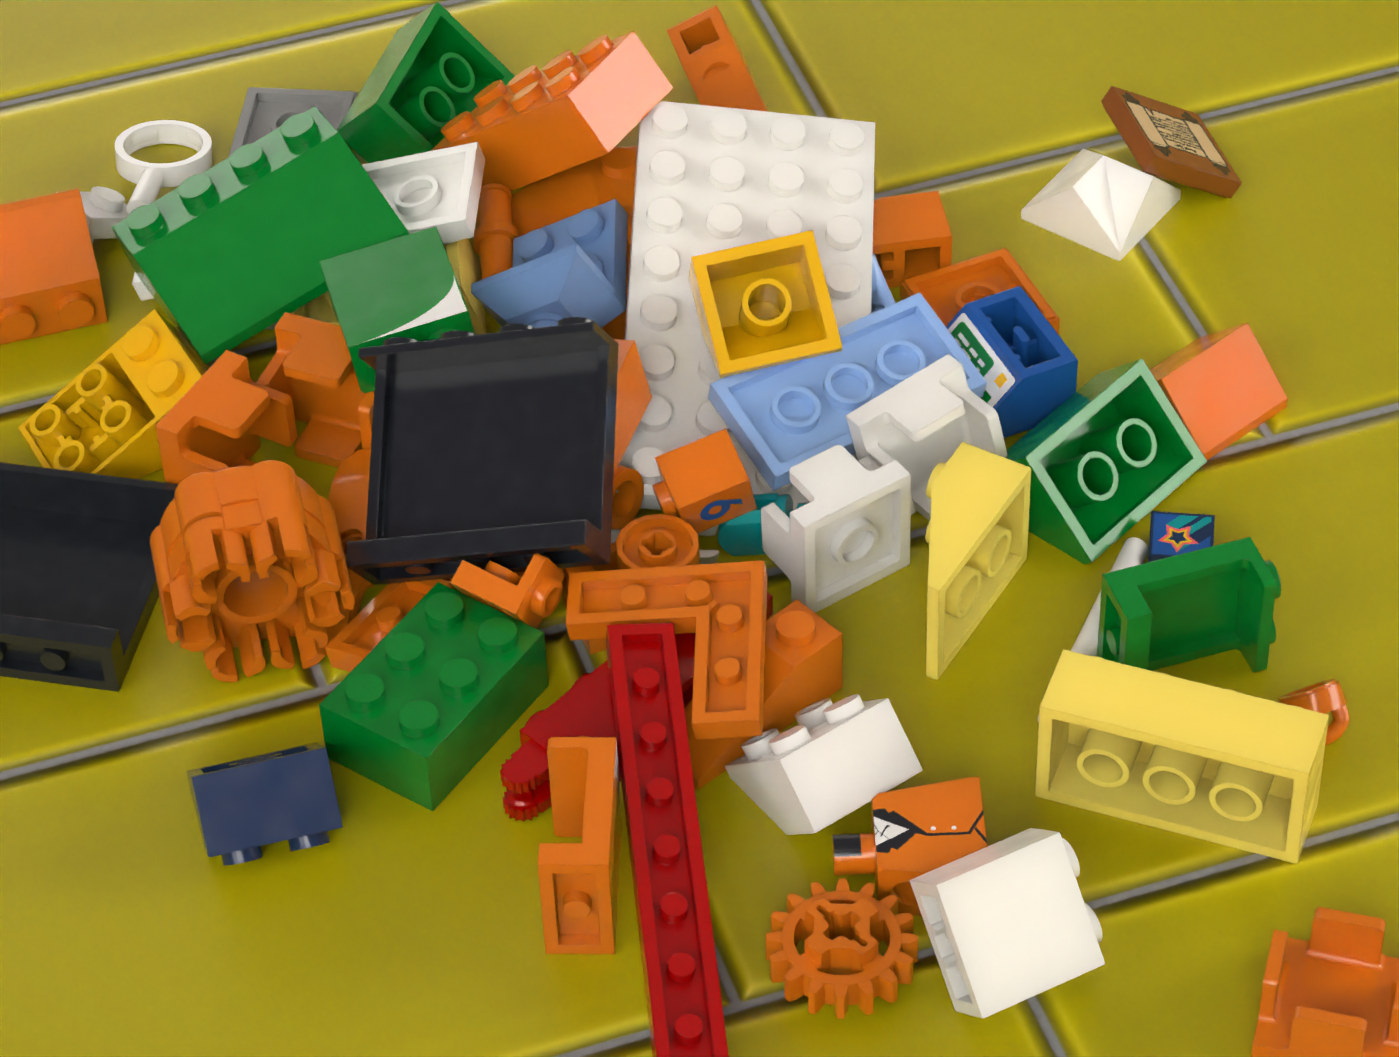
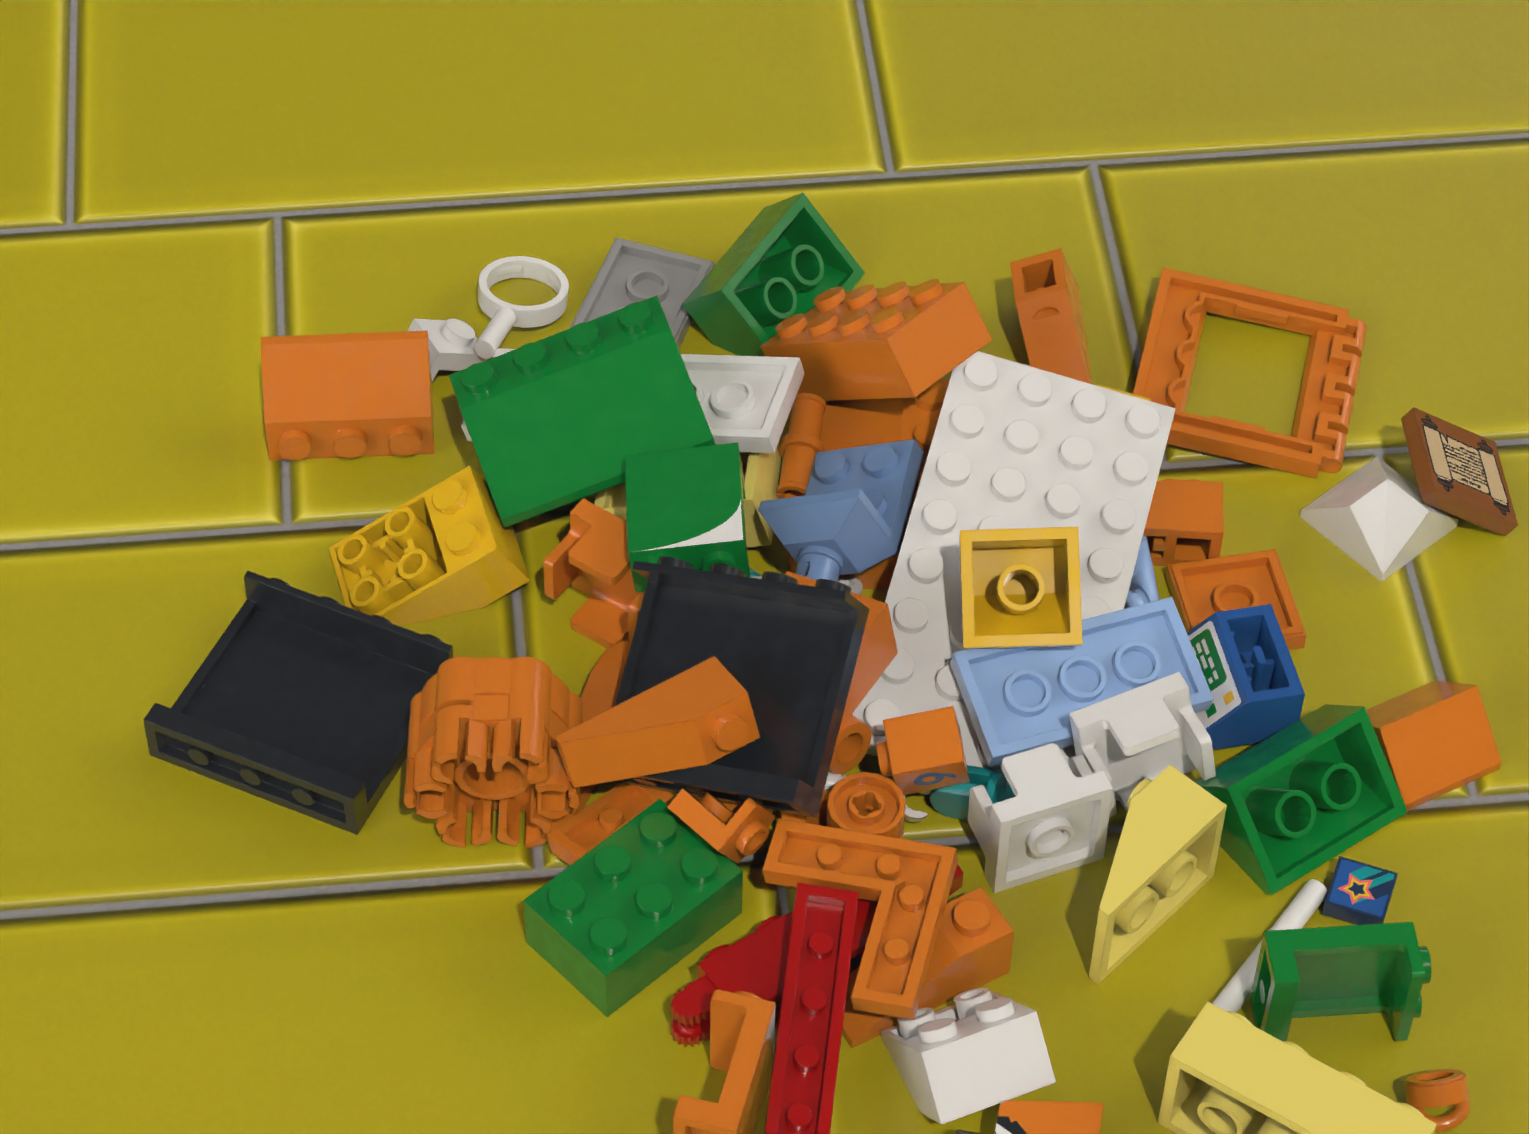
camera: 10 degrees right, 5 degrees up
orange panel [155,350,298,484] -> none
dark blue slope [186,742,343,866] -> none
none -> orange slope [555,656,760,788]
none -> orange hinge [1133,267,1367,478]

